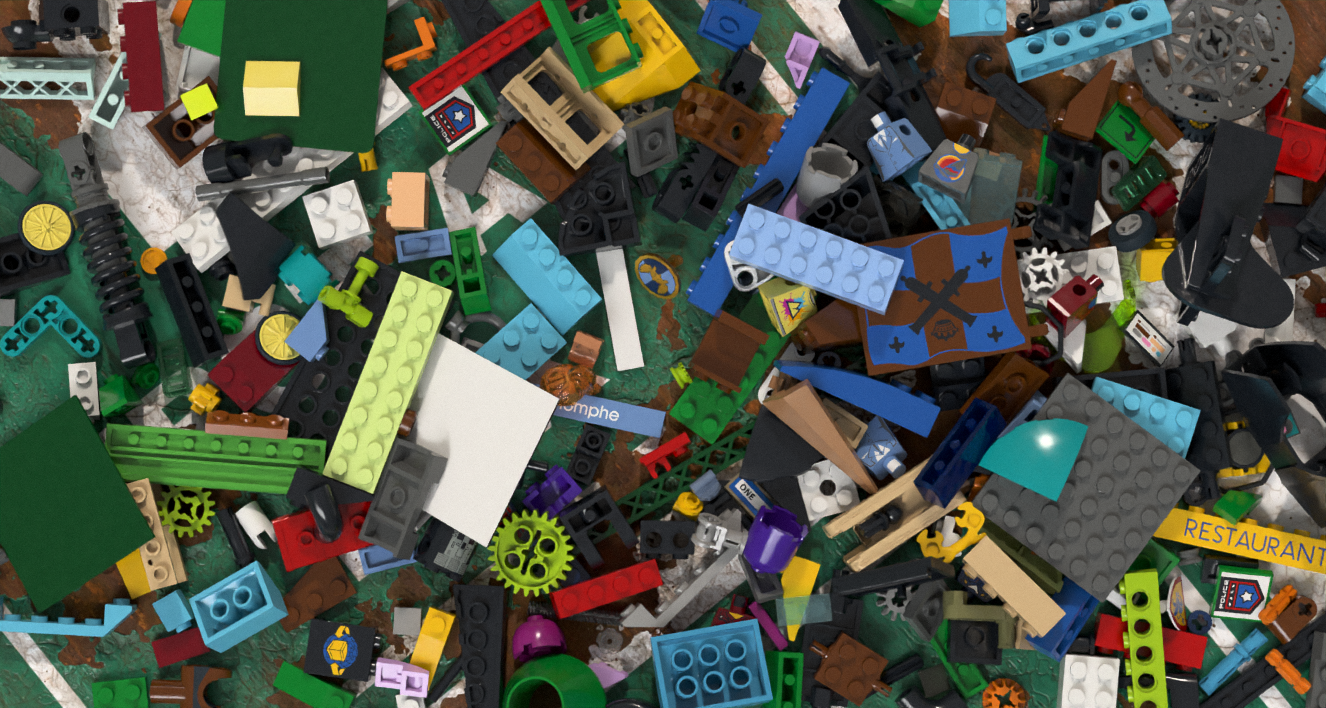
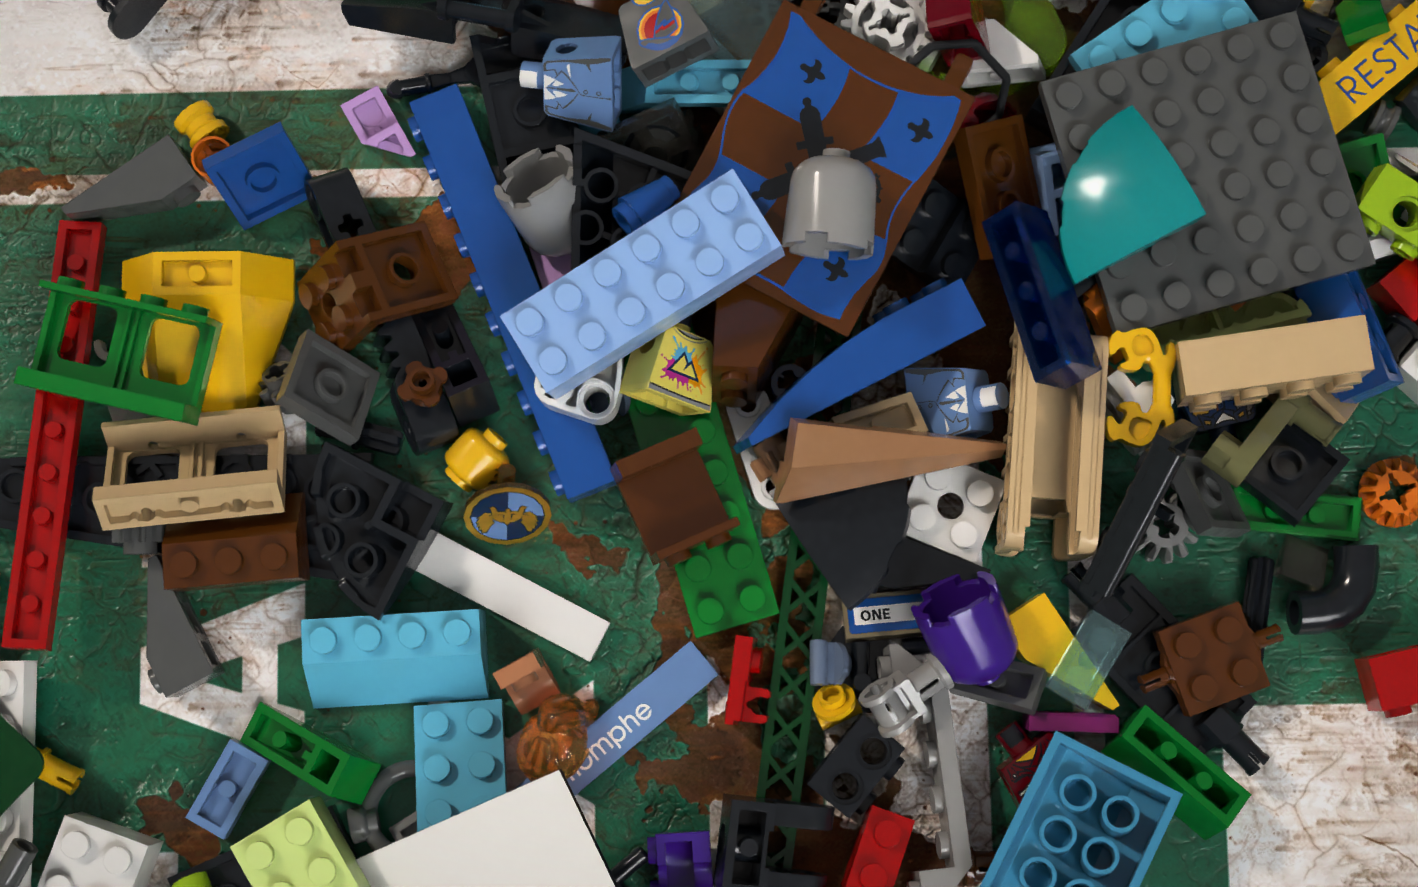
camera: 50 degrees left, 5 degrees down
light nougat brick [386,172,430,231] -> none
tile [418,85,493,157] -> none
green wheel [429,260,457,288] -> none
black slope [566,424,611,487] -> none
lime bush [670,362,693,389] -> none
black axle [735,178,784,218] -> none
black axle [859,503,903,539] -> none
none -> reddish brown plate [397,361,448,407]
none -> yellow head [445,427,510,493]
none -> blue cone [612,175,680,235]
none -> light grey cylinder [782,148,877,260]

